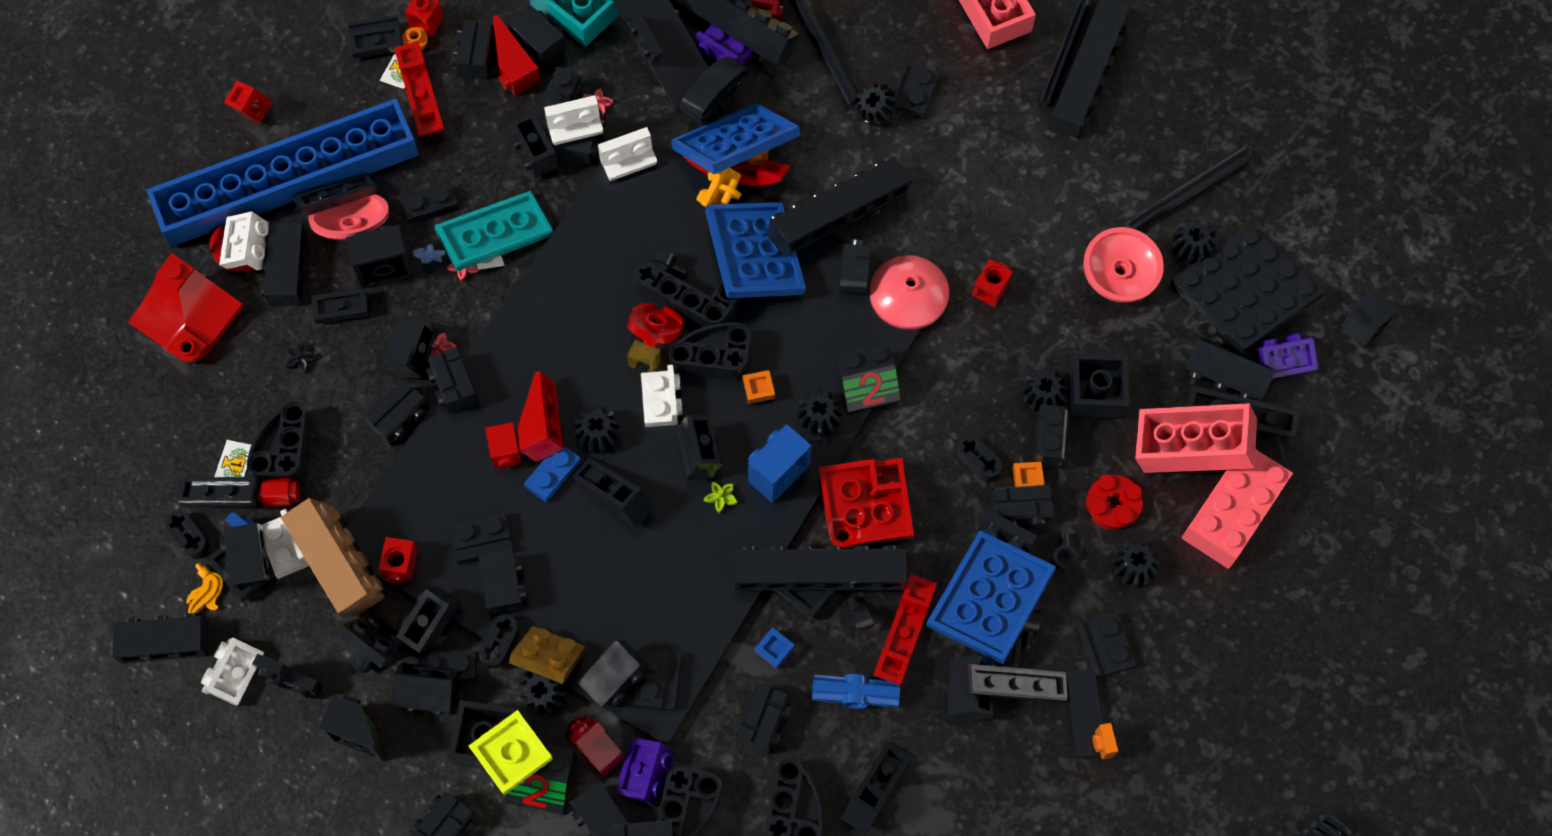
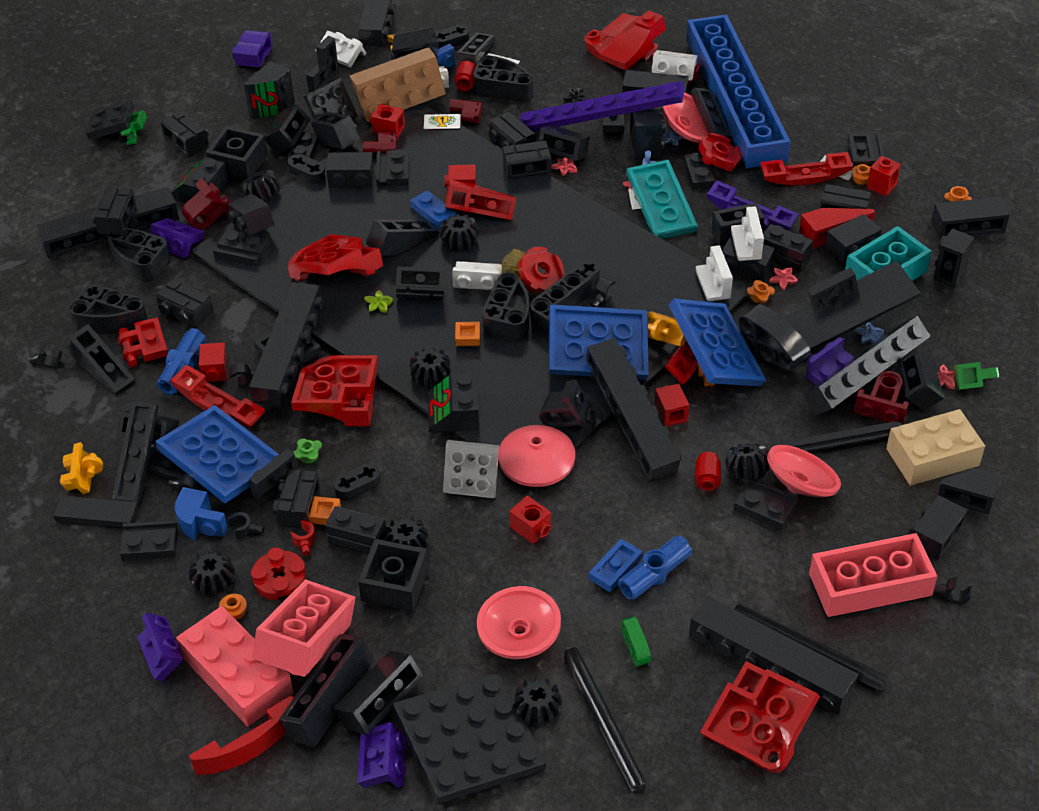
camera: 105 degrees right, 20 degrees down
red brick [224,81,272,124] -> none
neon yellow plate [469,710,553,795] -> none
pearl gold plate [509,626,585,684] -> none
blue brick [748,424,812,503] -> none
blue plate [754,627,795,669] -> none
orange plate [1092,723,1118,760] -> none
none -> light orange hips [60,442,103,494]
none -> red plate [118,317,168,367]
none -> dark purple bracket [137,613,183,681]
none -> blue brick [175,487,228,541]
none -> red slope [189,695,294,775]
none -> red brick [199,342,228,382]
none -> orange plate [219,594,247,620]
none -> dark purple brick [232,30,272,67]
none -> red slope [287,234,383,281]
none -> red piece [290,520,316,556]
none -> bright green plate [293,439,322,463]
none -> dark red piece [363,132,397,154]
none -> white sticker [424,114,461,129]
none -> light grey plate [443,440,499,498]
none -> dark red piece [450,99,483,123]
none -> dark purple plate [520,81,685,132]
none -> blue plate [588,539,643,593]
none -> blue piece [618,536,692,600]
none -> green beam [620,616,651,667]
none -> red brick [654,384,689,427]
none -> red brick [695,452,721,491]
none -> red plate [698,133,742,172]
none -> red slope [700,661,820,773]
none -> dark purple slope [707,180,799,231]
none -> orange plate [747,280,775,304]
none -> coral dish [767,445,841,498]

